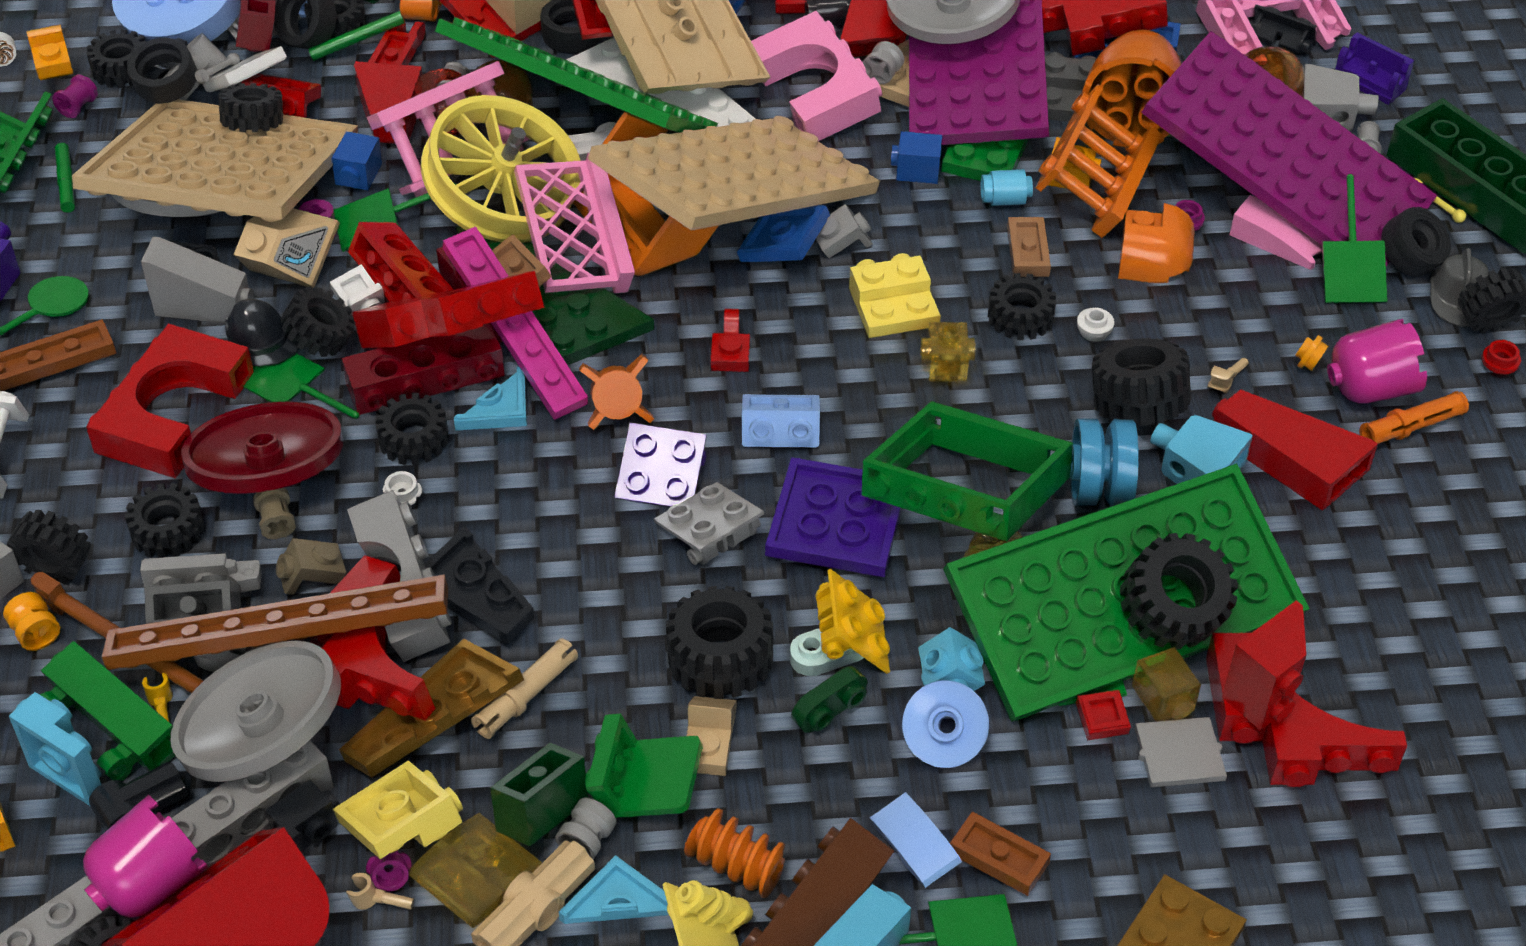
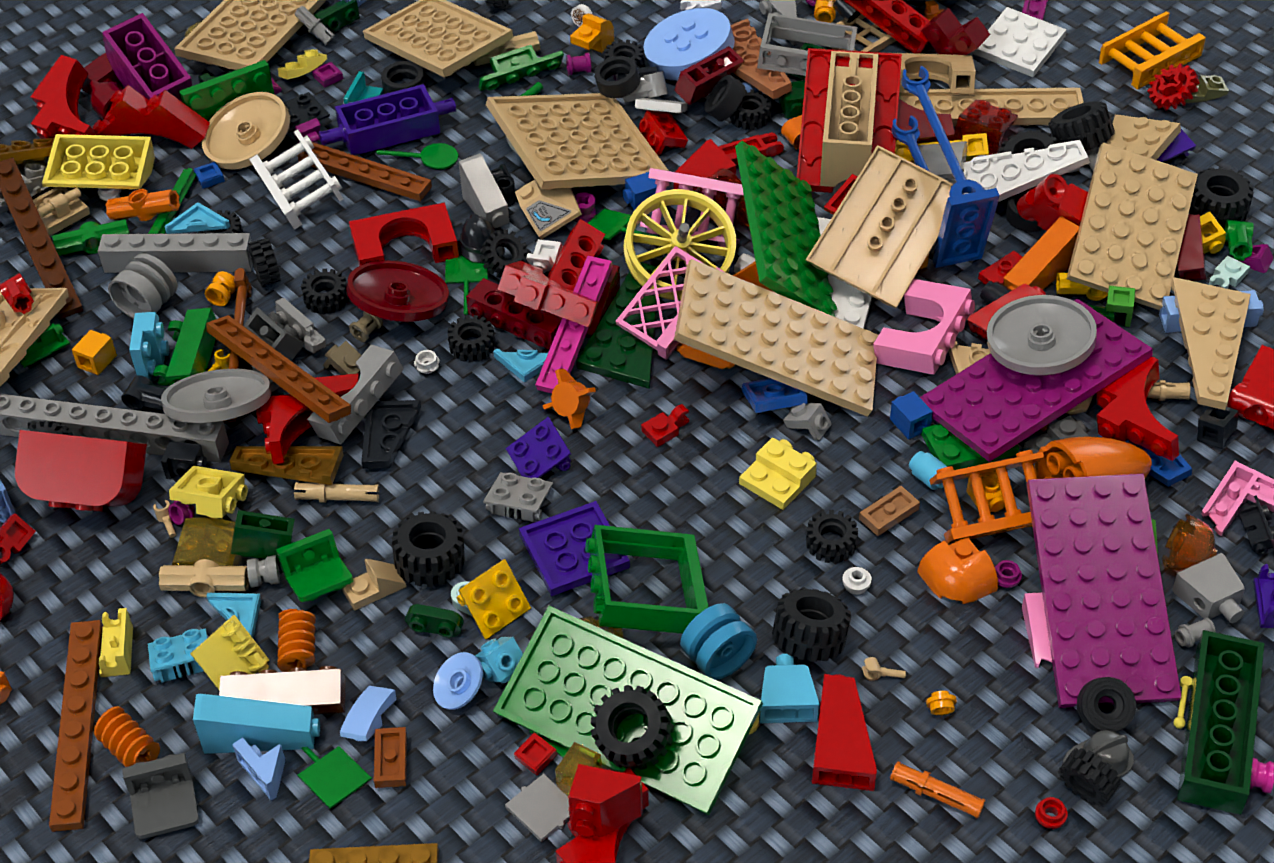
camera: 55 degrees right, 0 degrees up
dark pink cylinder [83,795,208,918] -> none
light grey hinge [195,53,240,84] -> none
black tyre [218,83,283,133] -> none
green bar [308,11,405,61] -> none
medium nougat plate [492,234,552,288] -> none
light blue bracket [742,394,820,448] -> none
light grey wheel [863,41,904,84] -> none
clear yellow brick [920,322,975,381] -> none
green piece [1322,174,1387,303] -> none
dark pink cylinder [1327,319,1427,403] -> none

